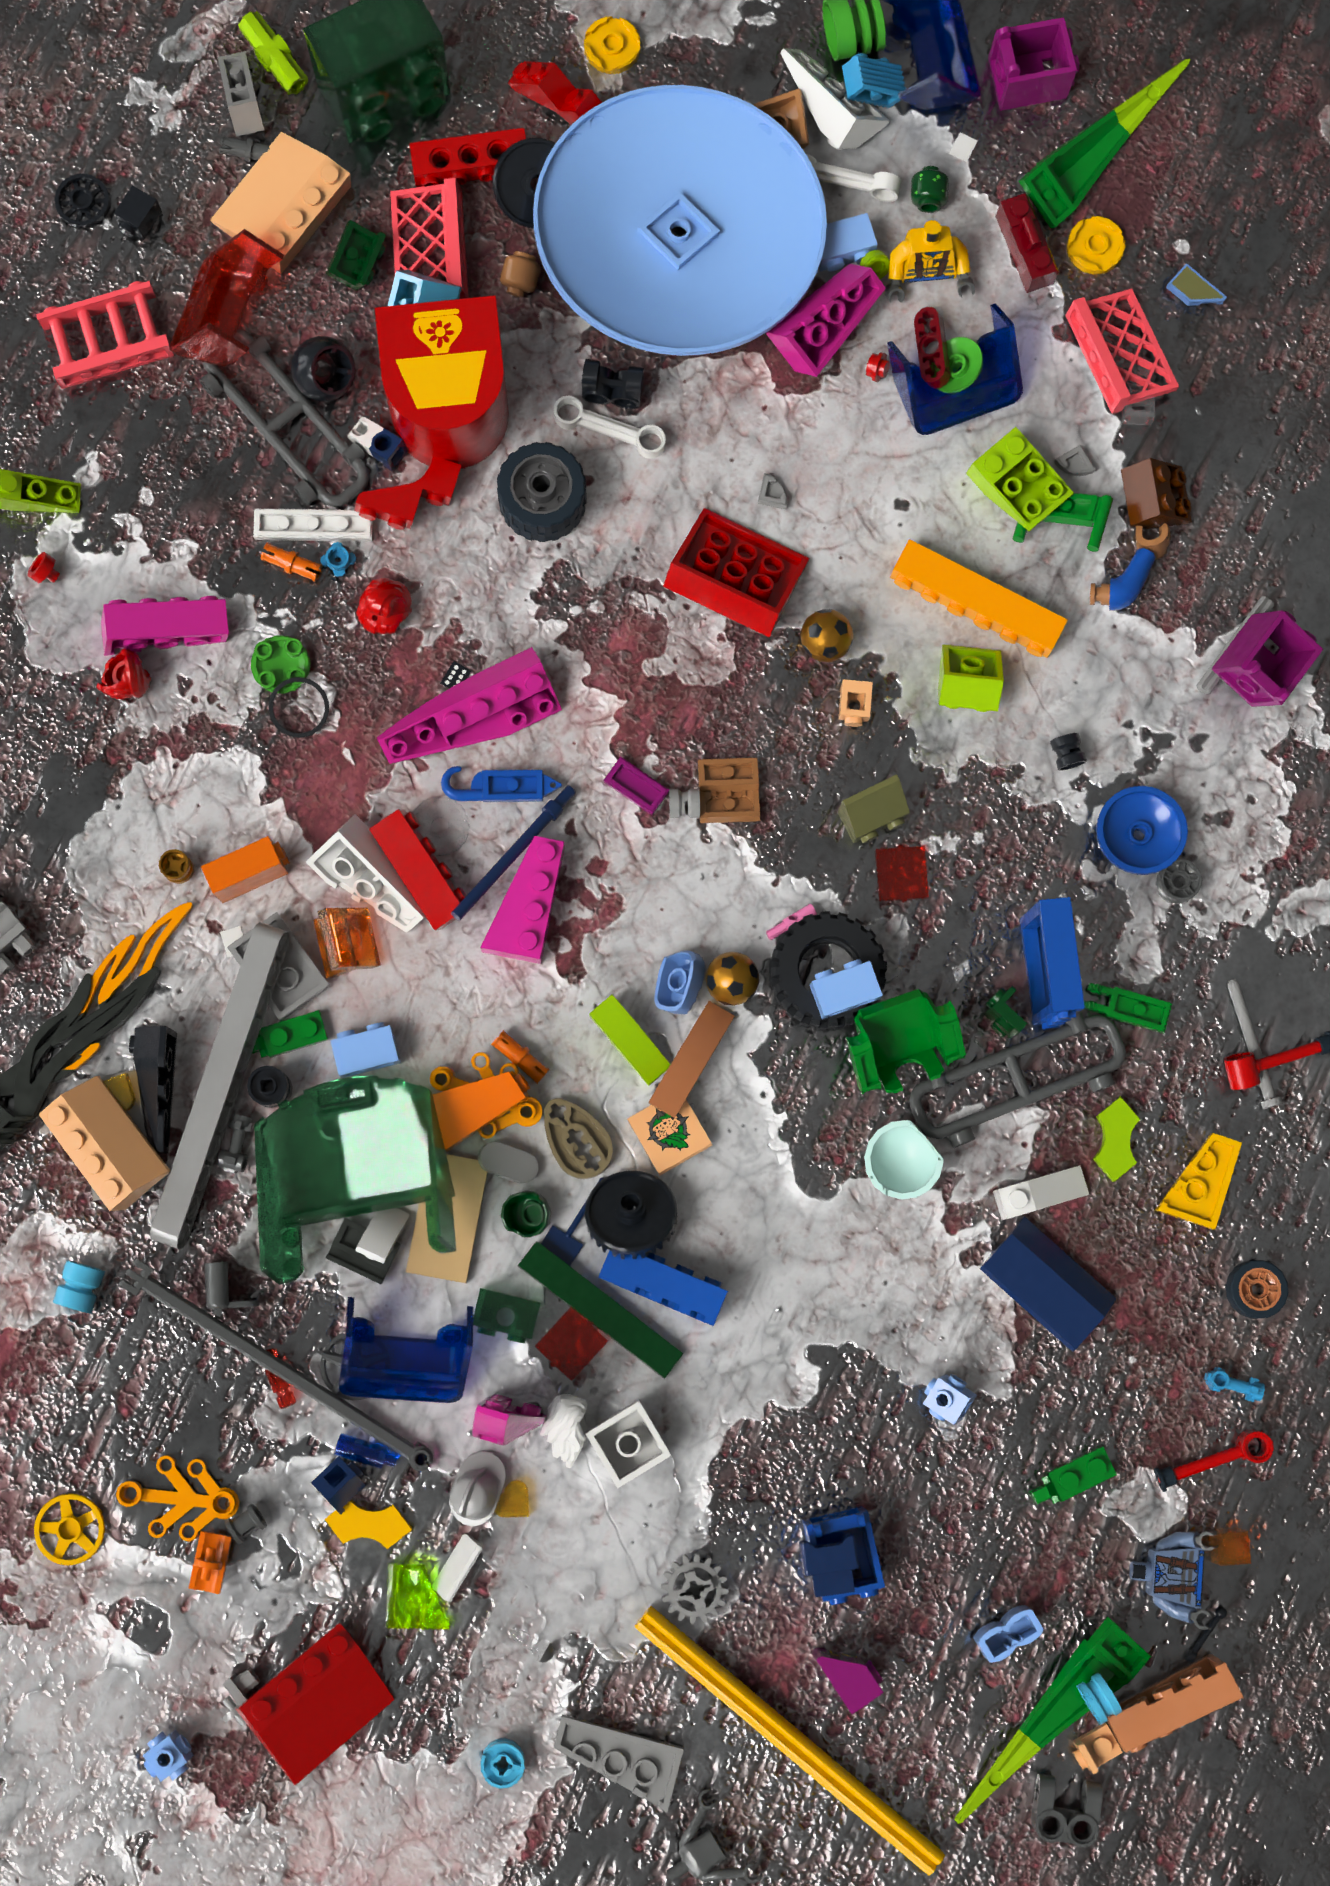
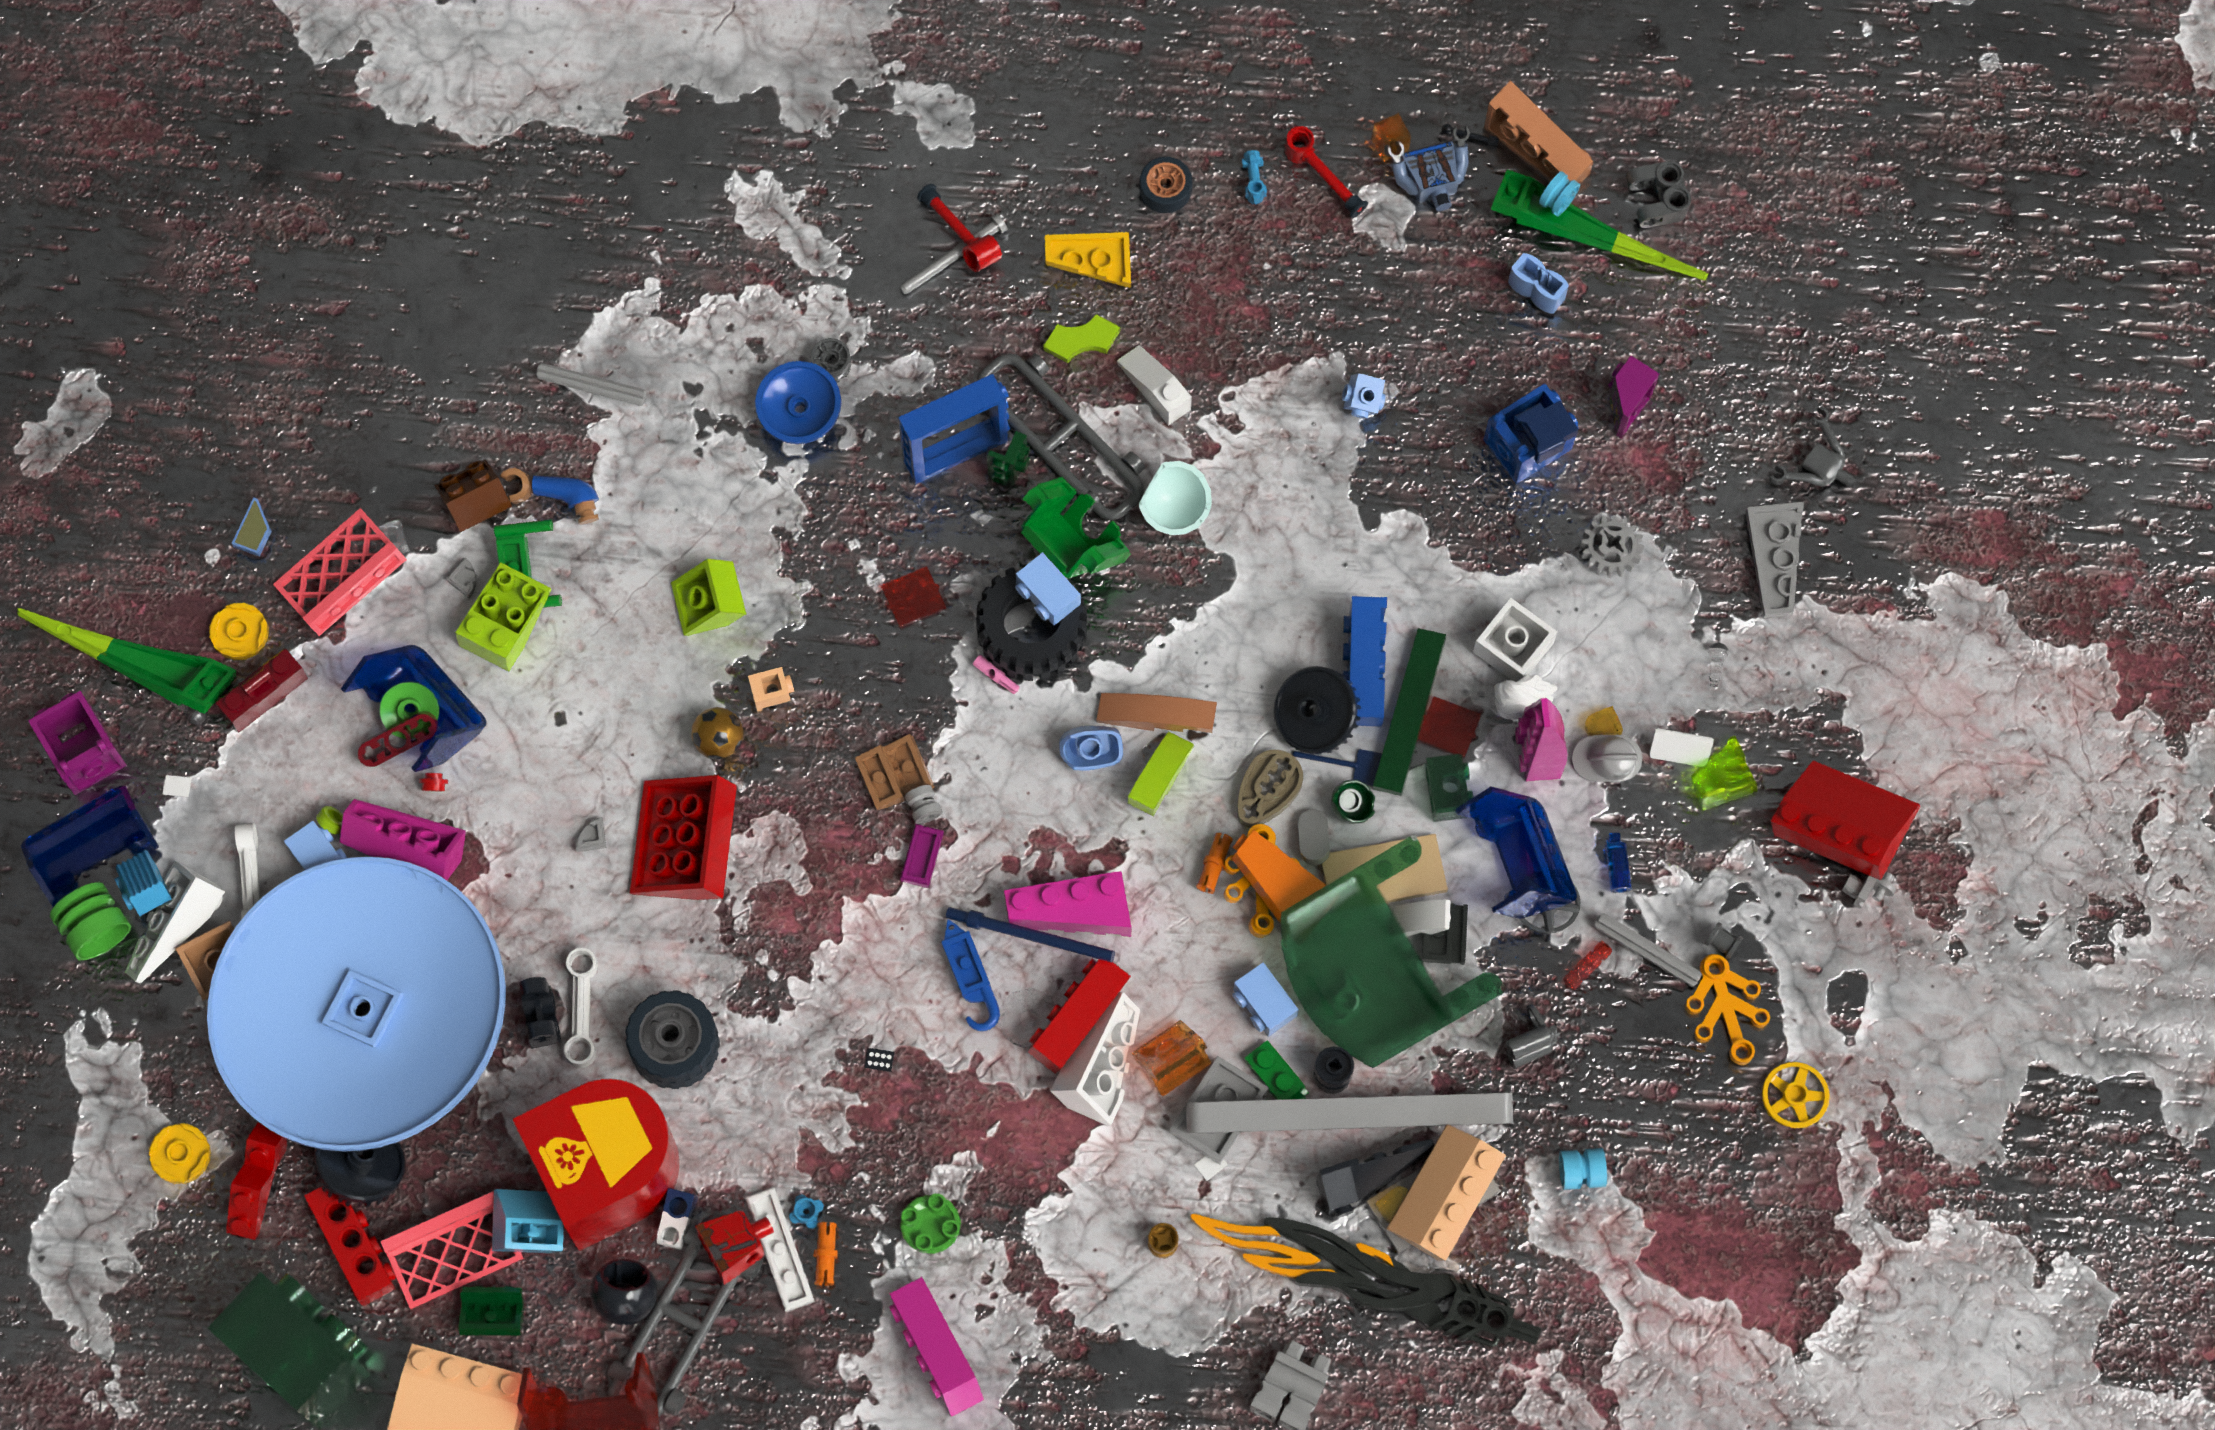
camera: 105 degrees left, 10 degrees down
red hair [97,648,151,699] -> none
dark grey hinge [118,1258,433,1471] -> none
light blue brick [143,1729,194,1782] -> none
orange hips [188,1531,232,1594] -> none
orange brick [201,836,290,903] -> none
dark grey bar [218,1114,254,1173] -> none
black piece [268,677,329,738] -> none
dark blue brick [311,1456,366,1515] -> none
yellow tile [325,1500,413,1549] -> none
red arch [354,457,461,530] -> none
red hair [356,578,412,635] -> none
dark pink wedge [377,647,562,764] -> none
medium azure wheel [480,1738,525,1789] -> none
medium nougat head [500,251,541,298] -> none
light nougat slope [627,1100,712,1176] -> none
yellow axle [635,1606,945,1876] -> none
pearl gold piece [705,952,759,1006] -> none
olive slope [838,774,910,844] -> none
yellow torso [885,220,975,303] -> none
light orange brick [890,539,1068,658] -> none
dark green head [911,166,949,213] -> none
dark blue slope [980,1216,1117,1352] -> none
green hinge [1030,1446,1117,1504] -> none
black wheel [1050,733,1087,771] -> none
light nougat bracket [1073,1723,1123,1775] -> none
green hinge [1084,983,1172,1034] -> none
magenta container [1212,610,1323,707] -> none
none -> red torso [695,1211,774,1285]
none -> light grey axle [1594,913,1702,987]

